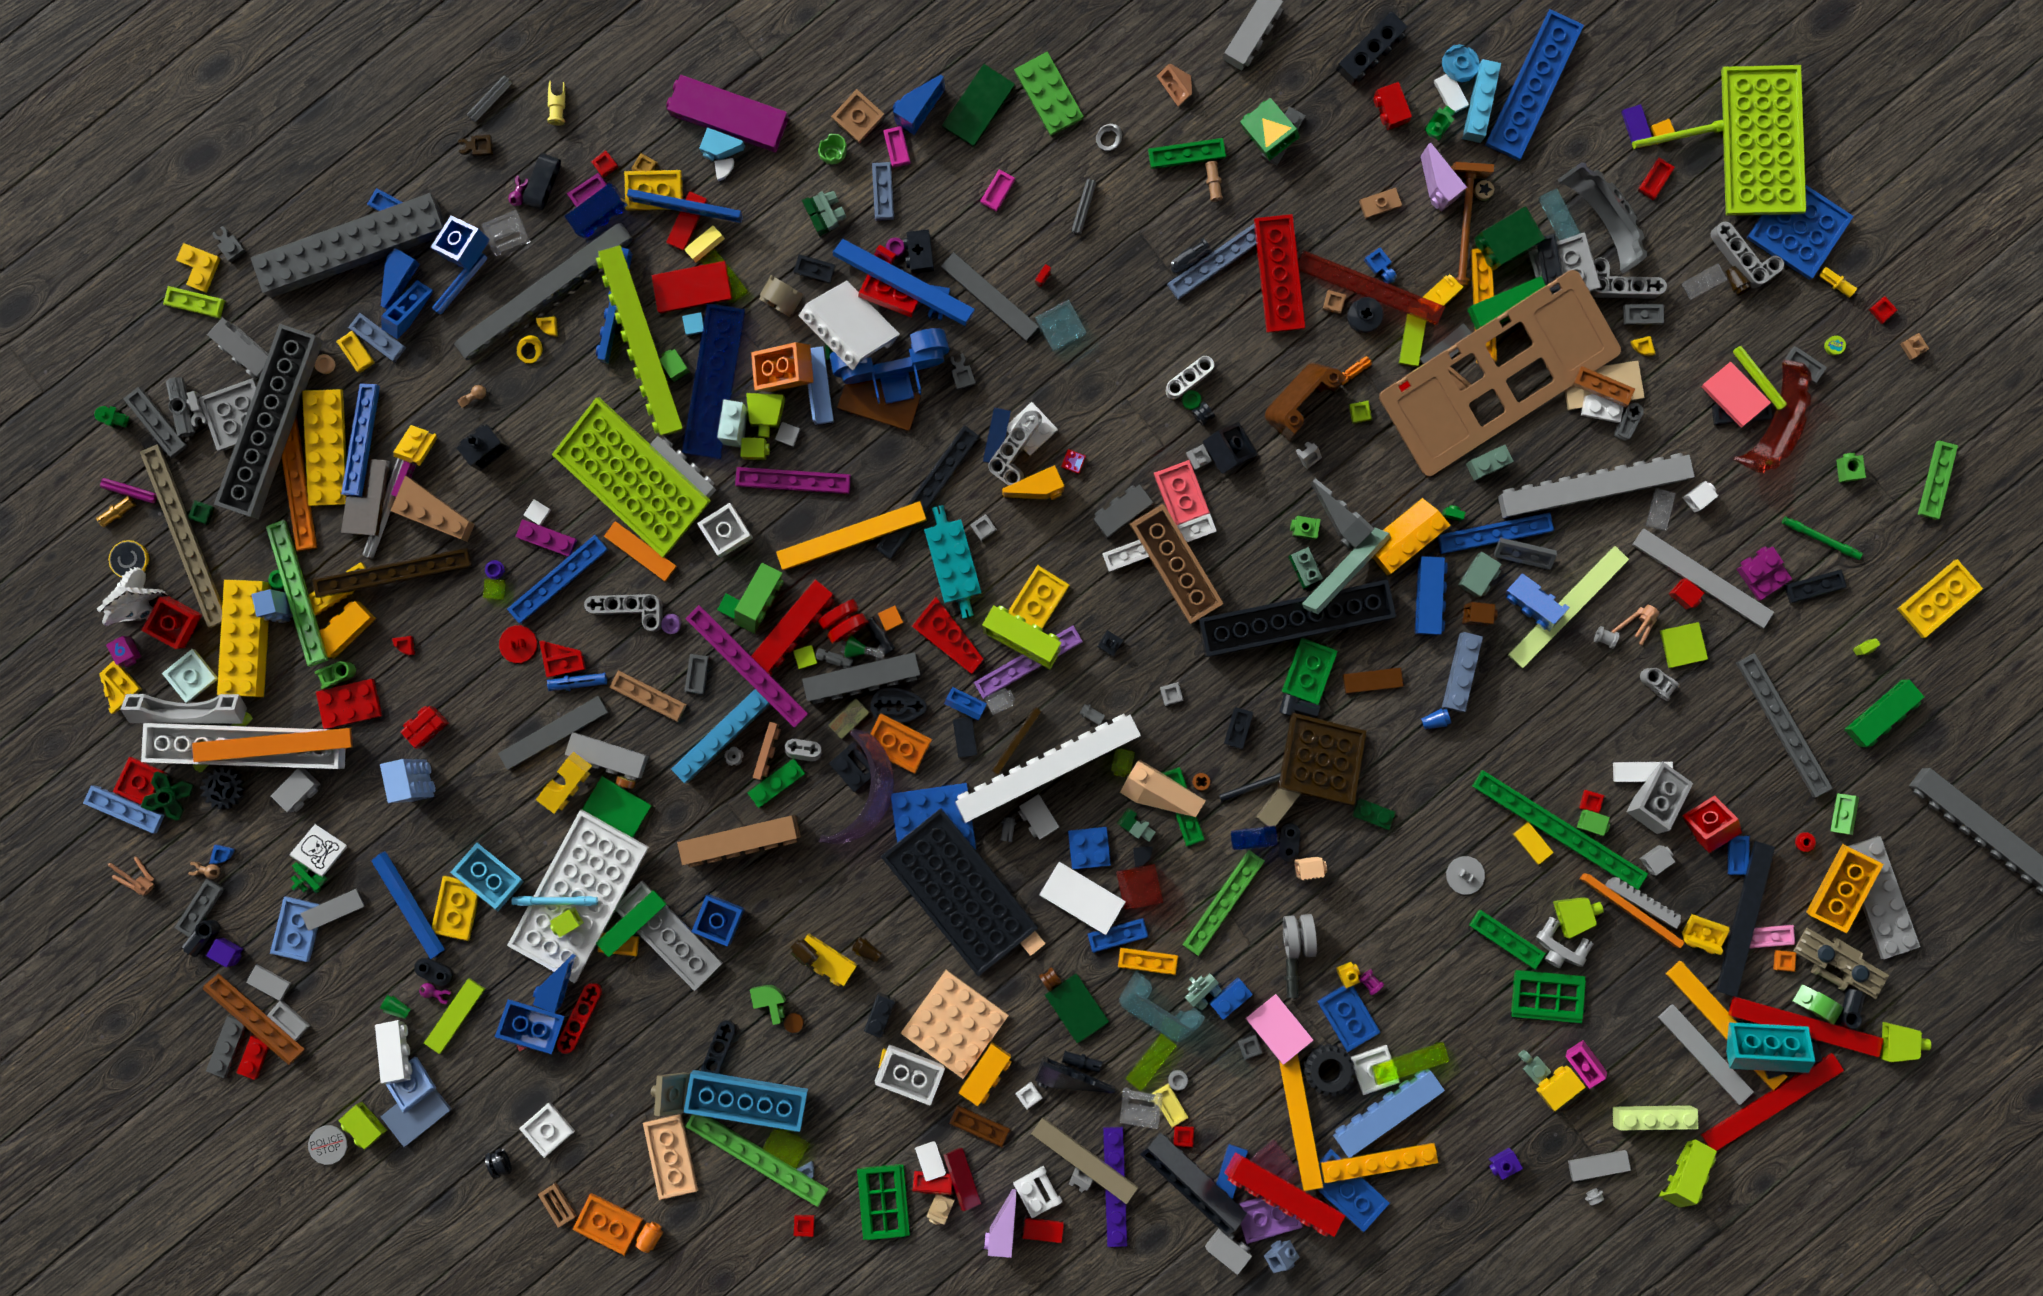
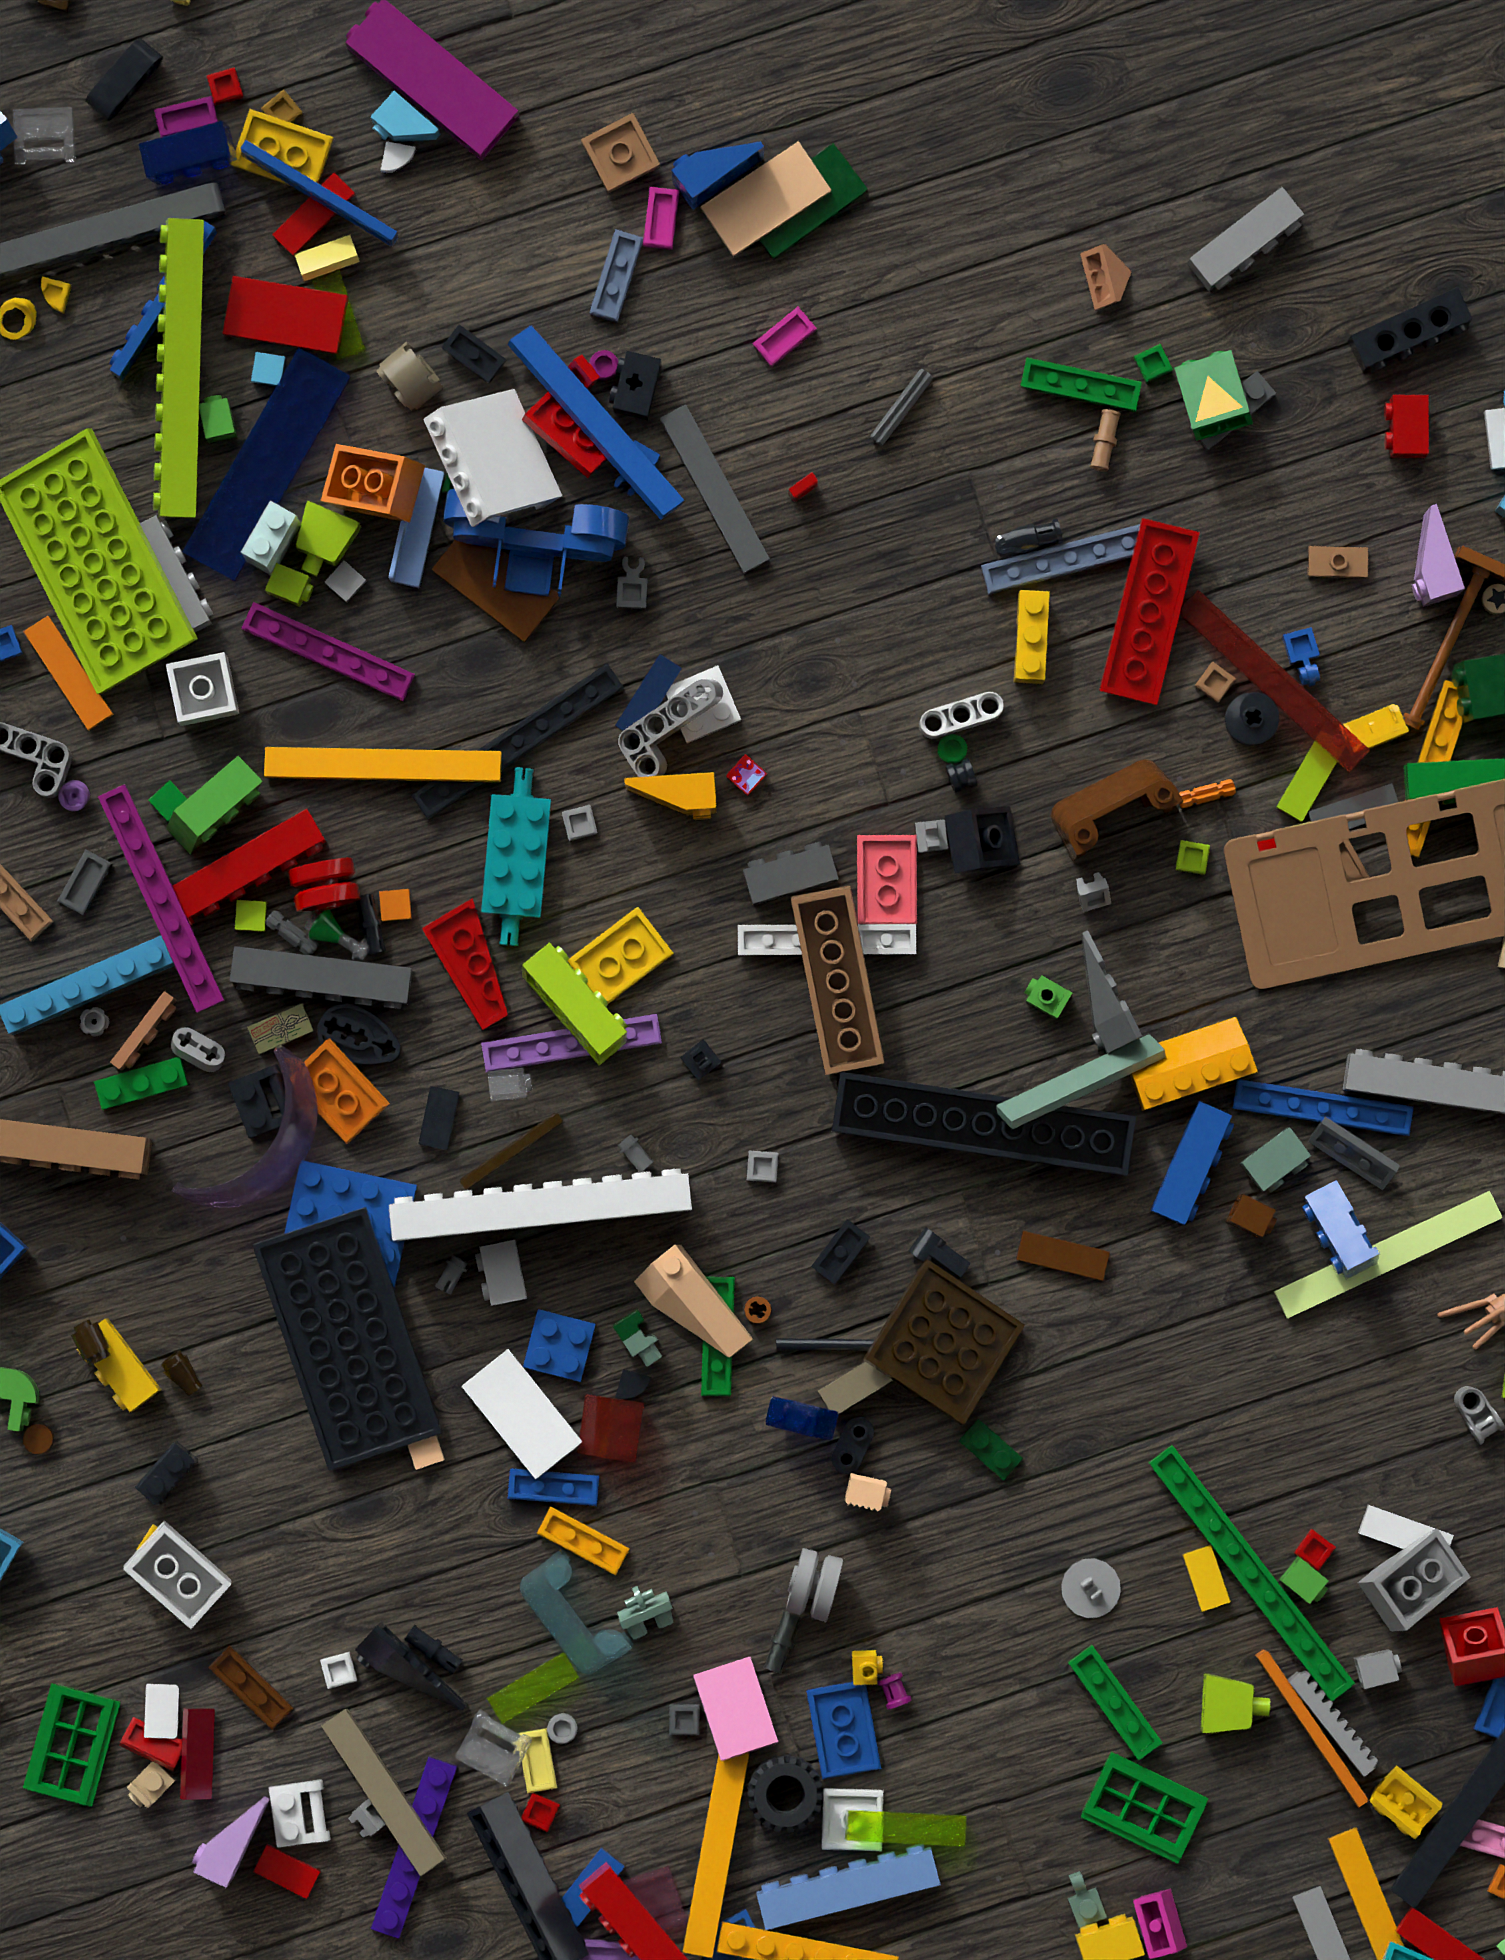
camera: 15 degrees right, 0 degrees up
magenta arm [508,176,529,206] -> none
sand green hips [802,191,846,237] -> none
bright green hair [818,134,847,164] -> none
light nougat plate [901,969,1009,1079] -> none
blue plate [944,687,987,720] -> none
light orange brick [959,1042,1012,1106] -> none
bright green plate [1014,52,1084,136] -> none
clear light blue plate [1035,299,1087,352] -> none
reddish brown wheel [1039,967,1062,992] -> none
dark green tile [1044,973,1109,1043] -> none
light grey piece [1096,124,1122,151] -> none
clear neon green brick [1111,748,1135,777] -> none
bright green tile [1182,850,1265,956] -> none
blue brick [1209,977,1253,1020] -> none
green plate [1281,638,1338,705] -> none
sand green hips [1288,547,1323,589] -> none
blue cone [1421,708,1451,729] -> none
green hips [1424,106,1455,141] -> none
green plate [1442,505,1465,521] -> none
sand blue brick [1442,632,1483,712] -> none
sand green brick [1466,445,1514,481] -> none
light grey connector [1536,917,1594,968] -> none
light grey bush [1594,626,1619,649] -> none
none -> light nougat tile [701,141,831,257]
none -> yellow arch [1014,590,1050,684]
none -> green tile [1133,343,1173,384]

